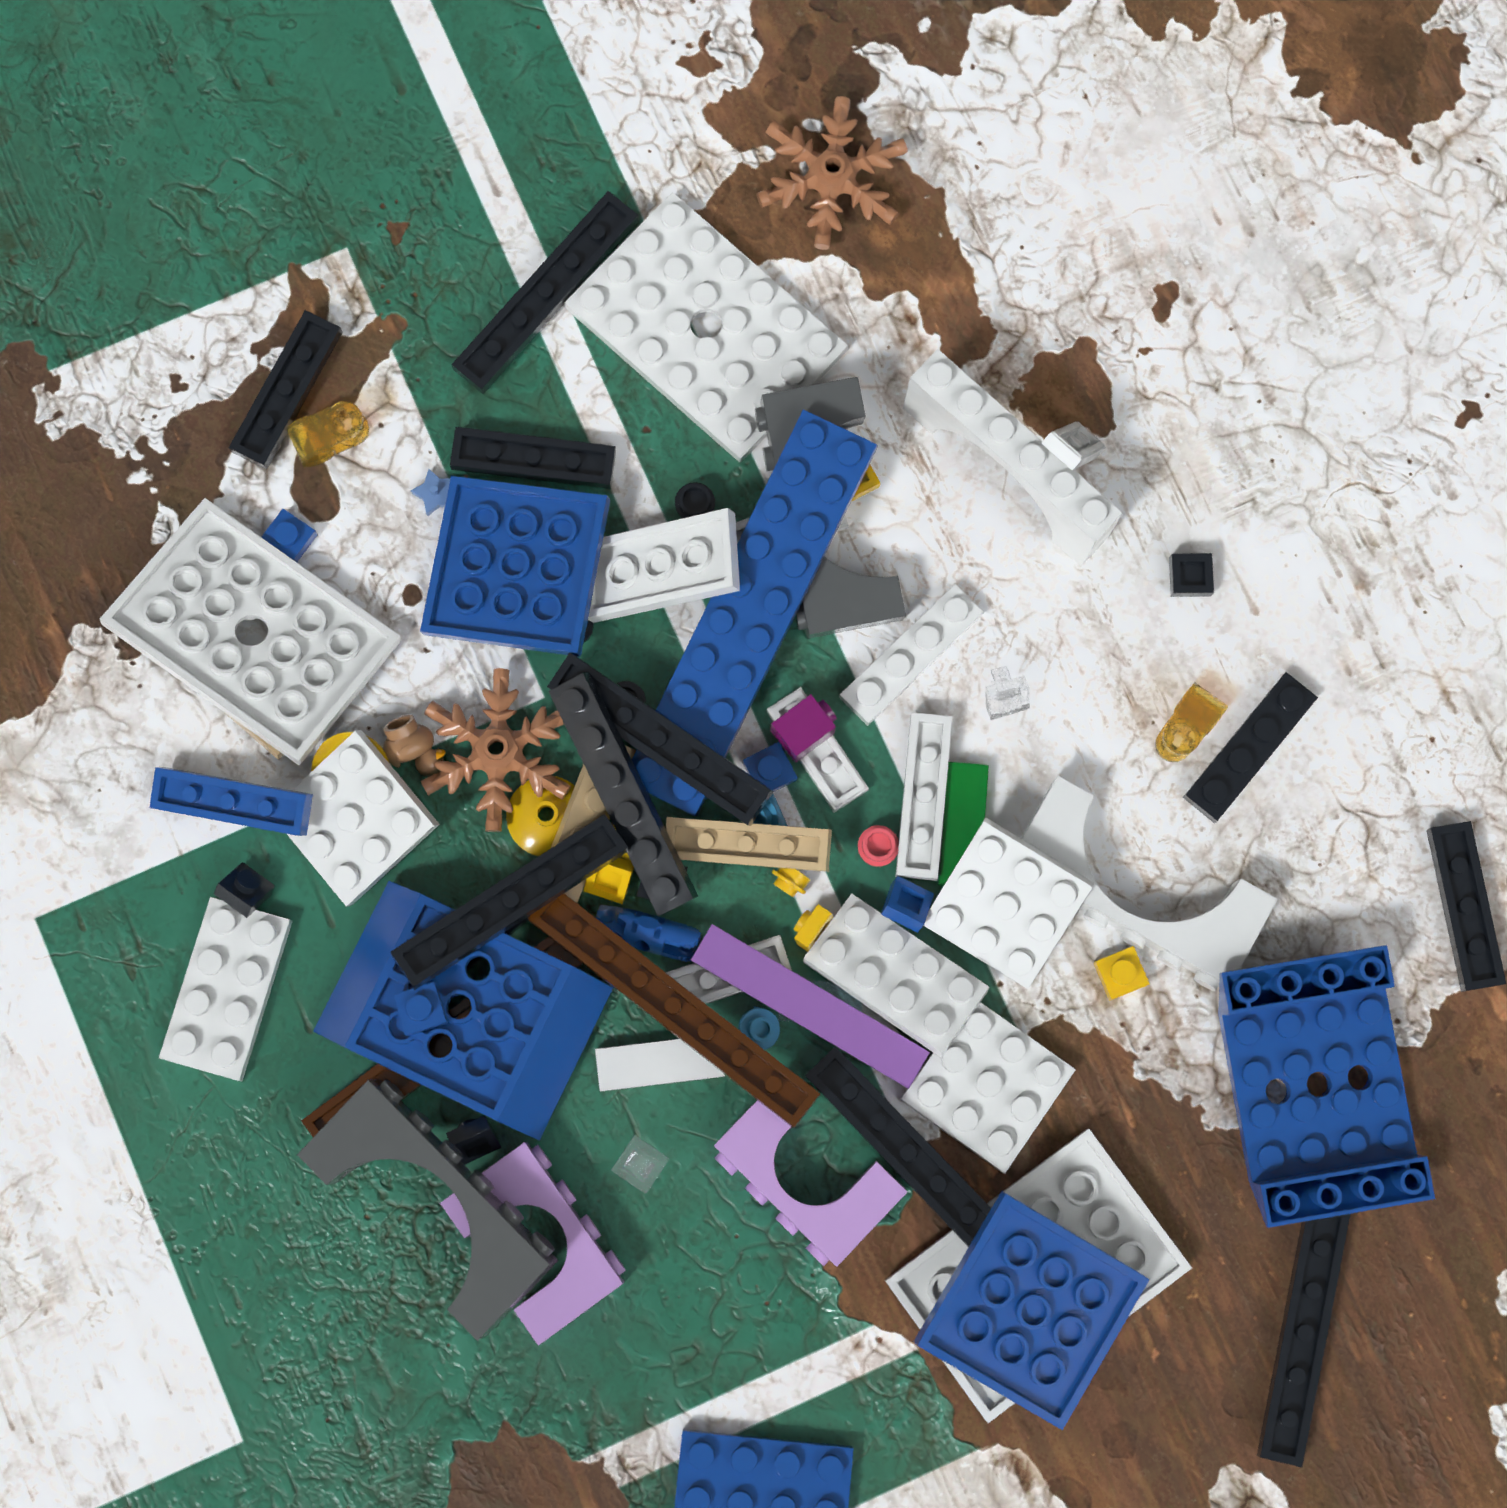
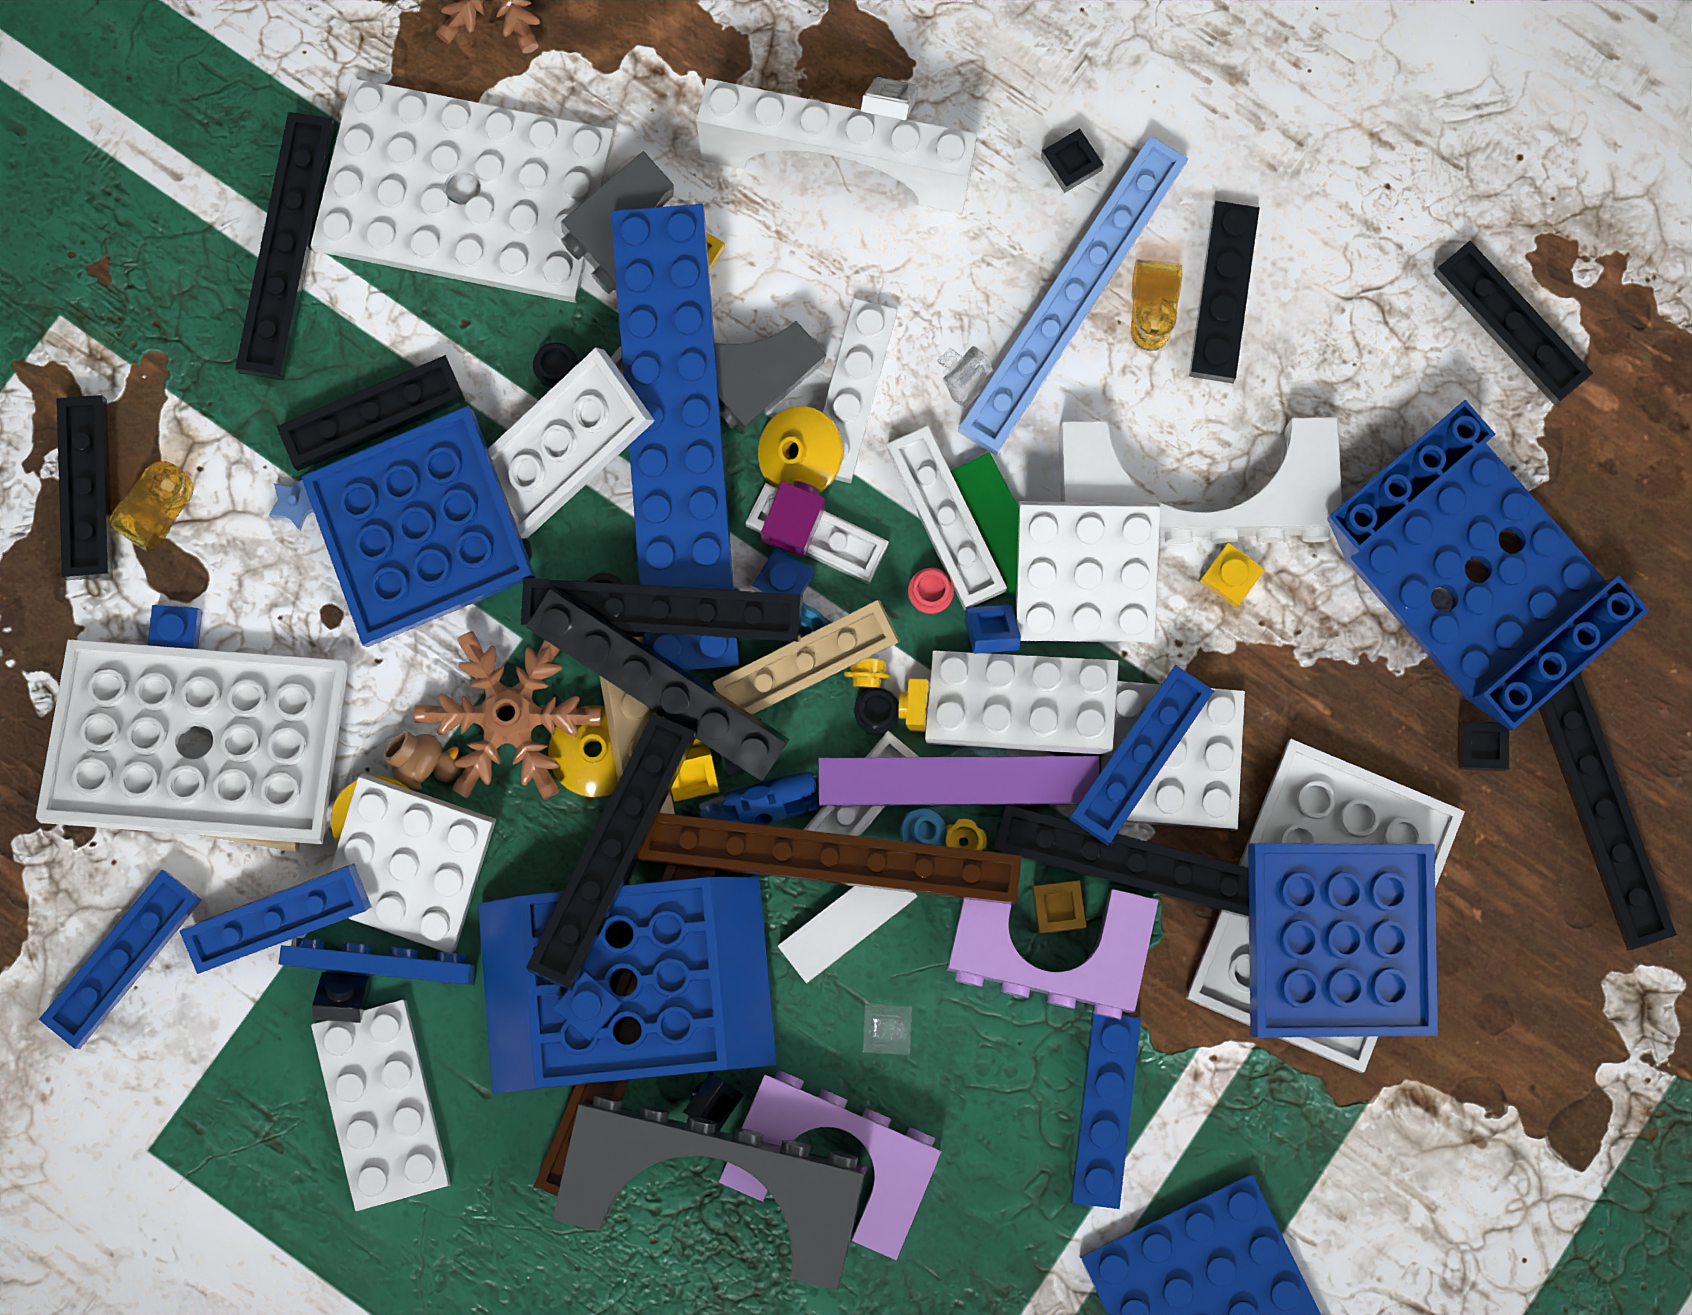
camera: 30 degrees left, 0 degrees up
none -> blue plate [38,870,202,1049]
none -> blue plate [278,938,476,986]
none -> yellow dish [758,406,843,492]
none -> black plate [854,688,899,734]
none -> yellow plate [944,819,987,851]
none -> light blue plate [958,135,1188,456]
none -> pearl gold plate [1032,880,1086,934]
none -> blue plate [1069,664,1214,846]
none -> blue plate [1070,1013,1141,1210]
none -> black plate [1458,721,1509,772]

